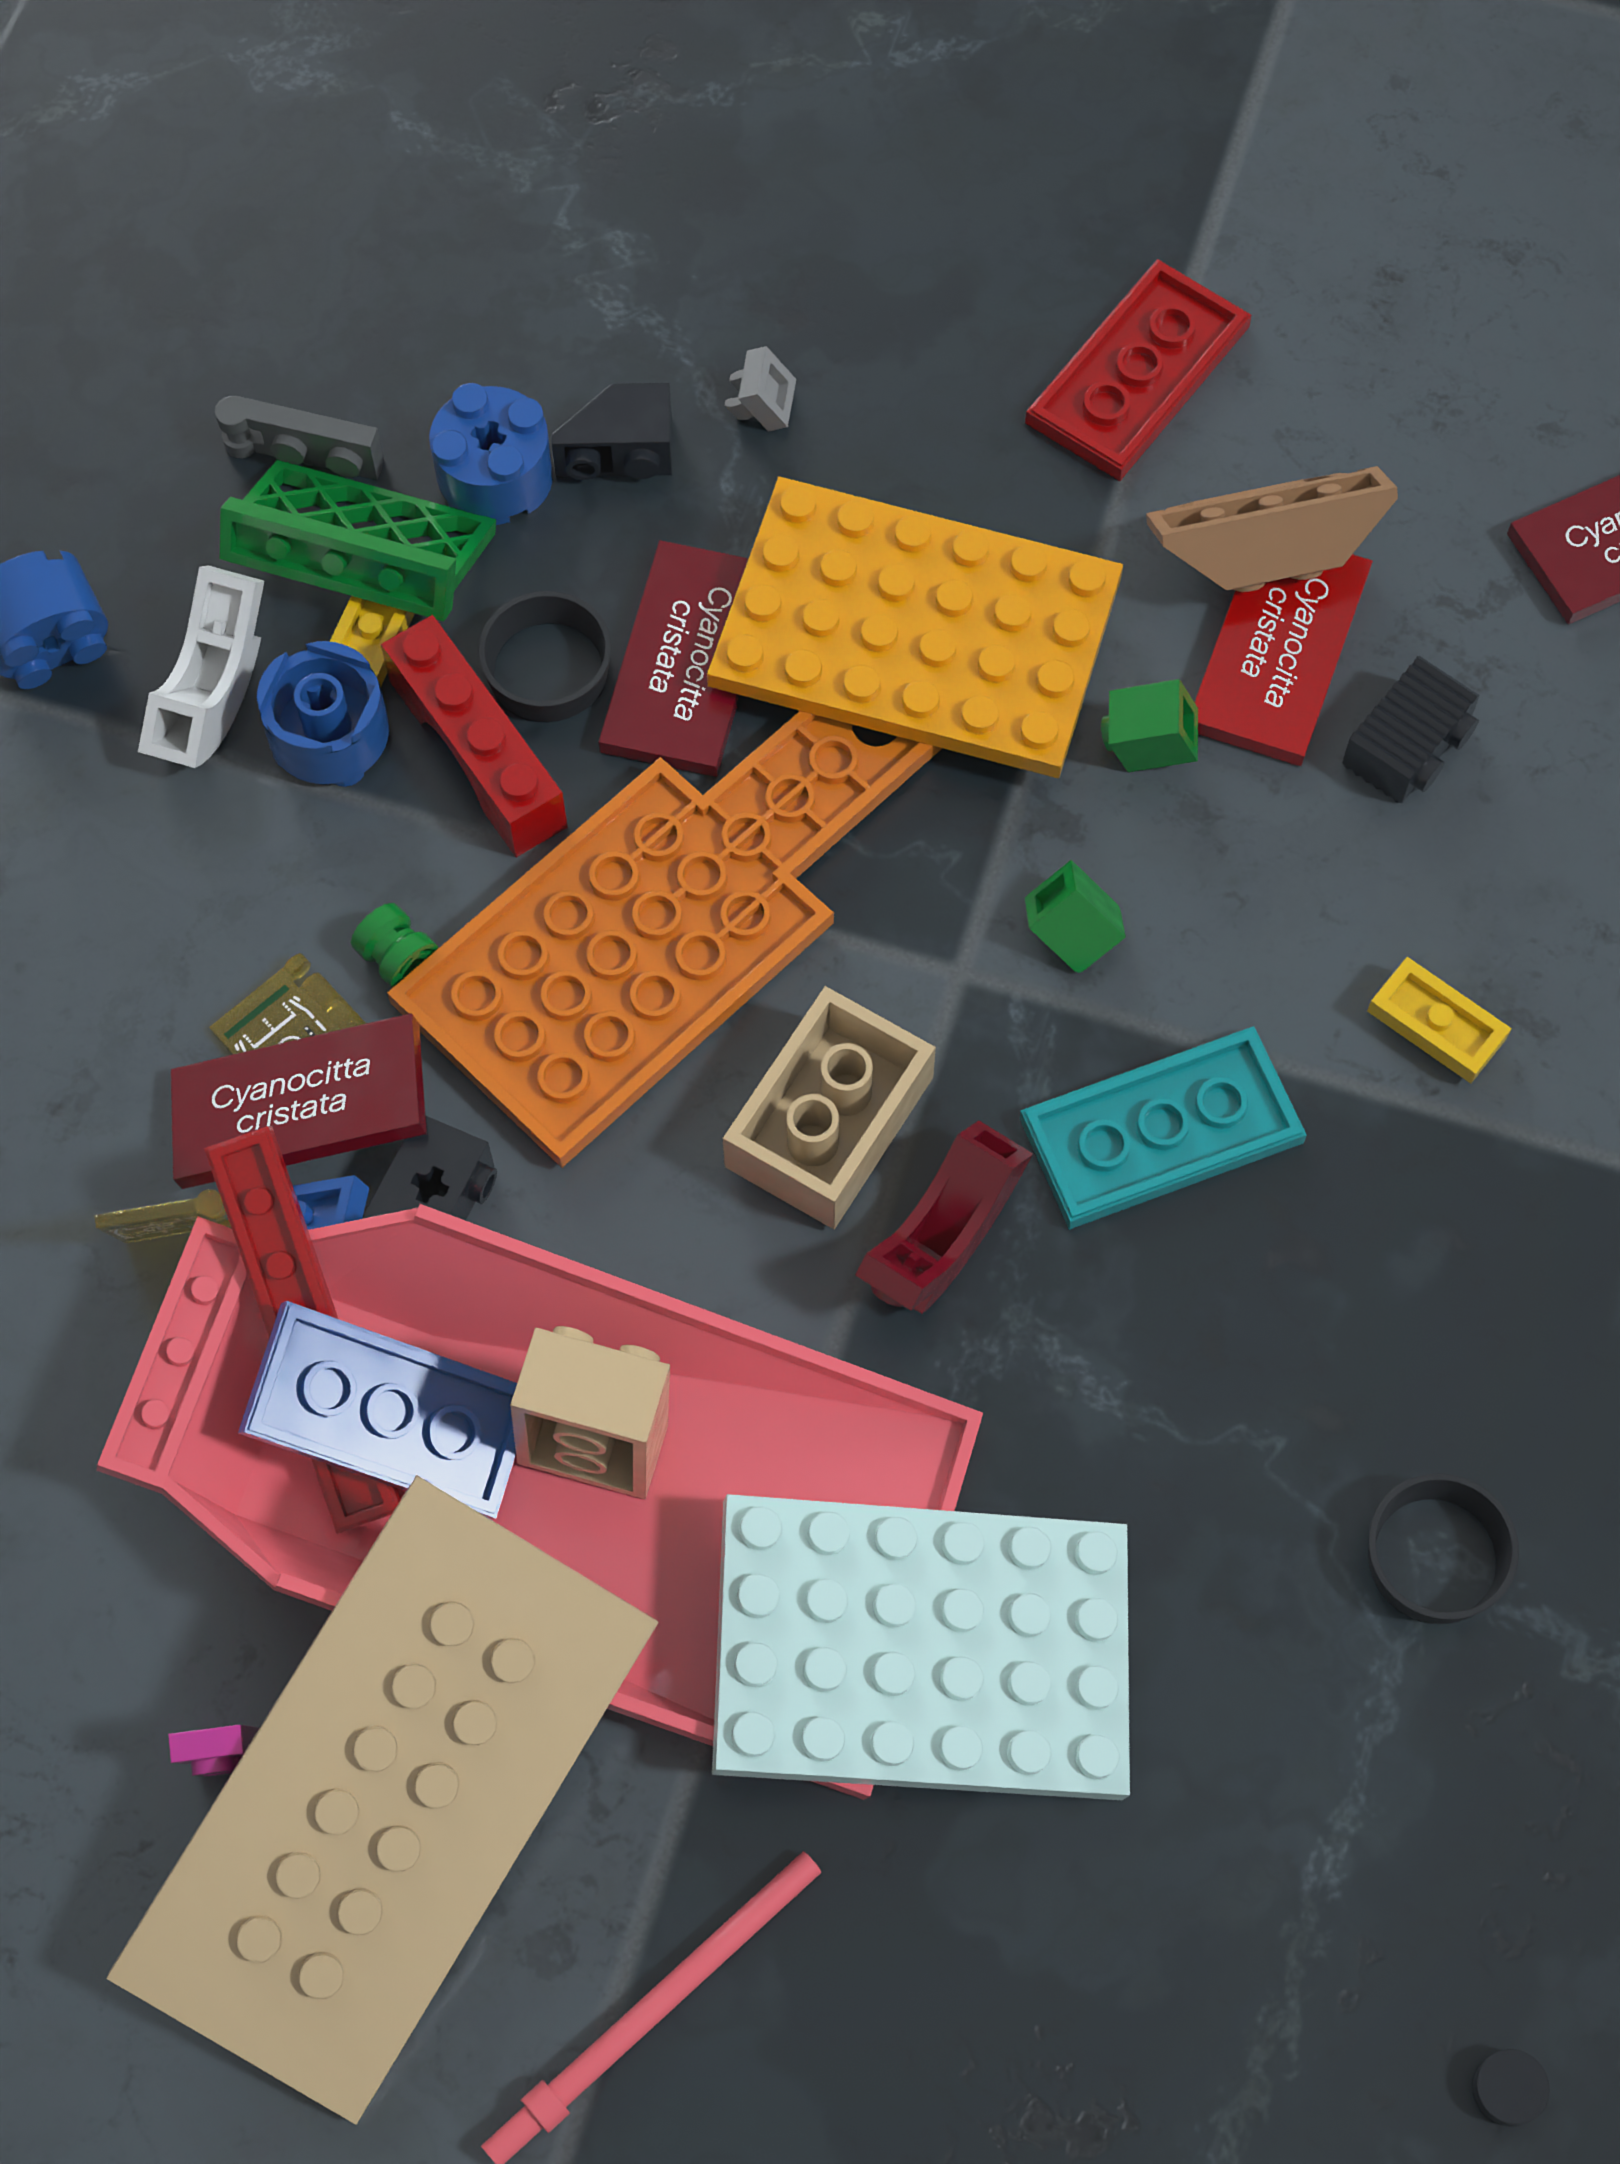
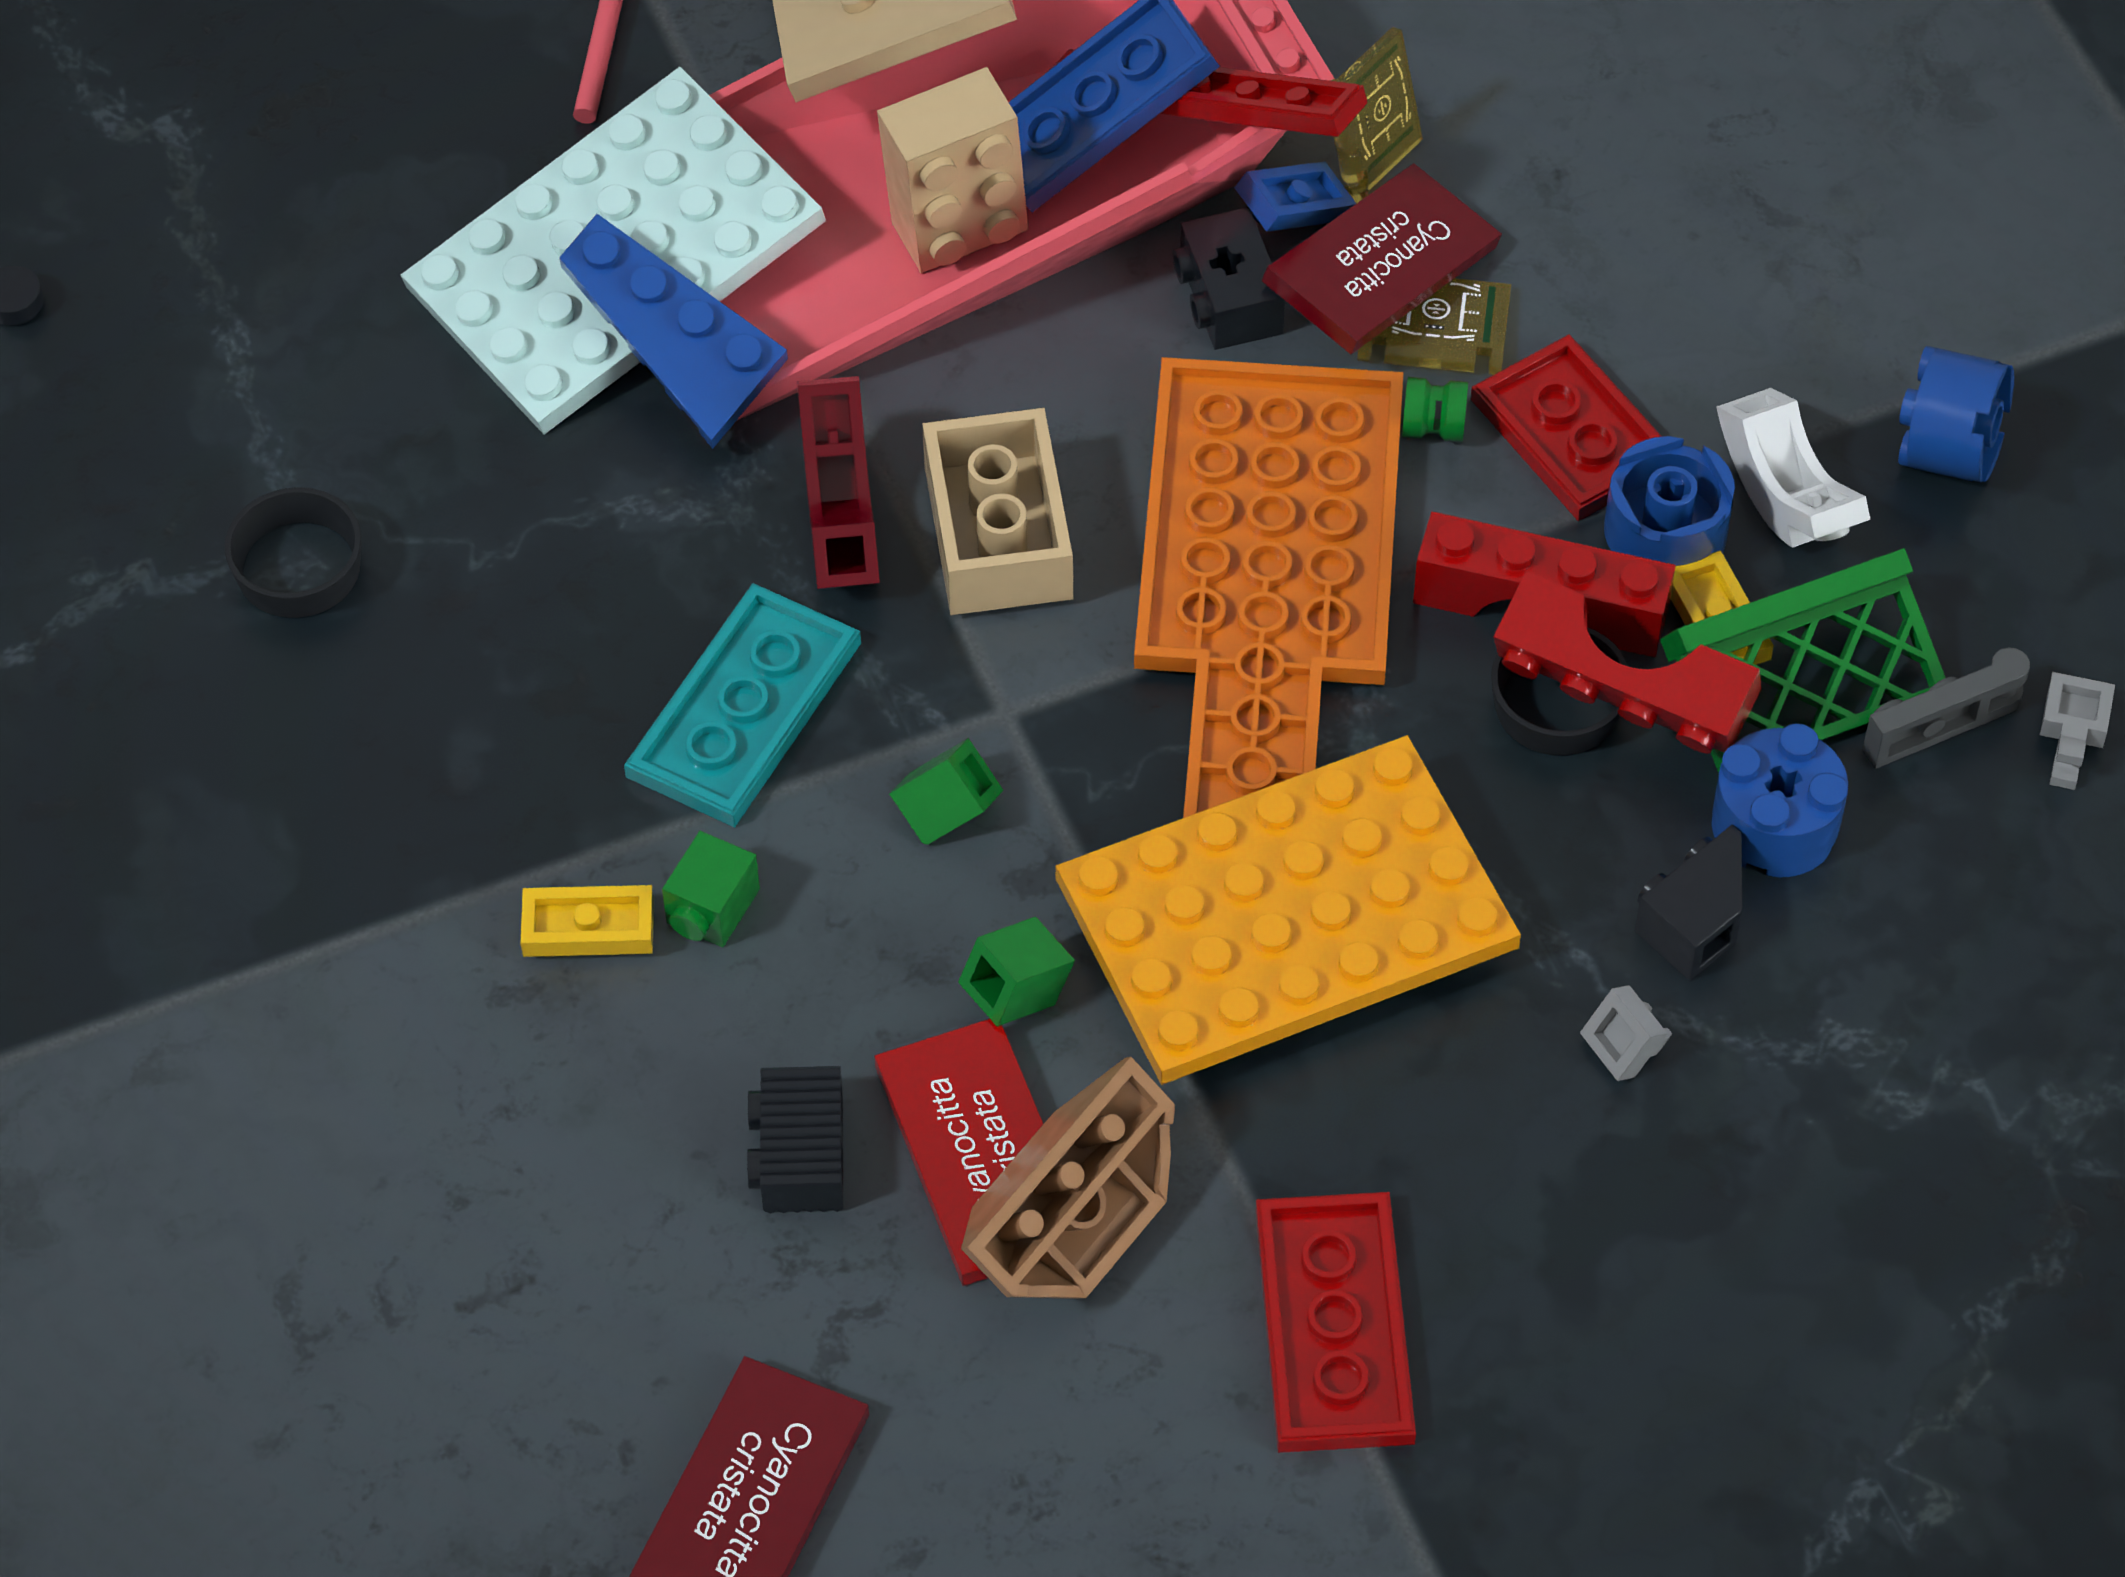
camera: 140 degrees right, 10 degrees down
dark red tile [598,540,749,777] -> none
none -> blue wing [559,214,788,449]
none -> green brick [662,830,760,948]
none -> red tile [1471,334,1662,521]
none -> red arch [1493,570,1762,754]
none -> light grey plate [2040,672,2115,790]

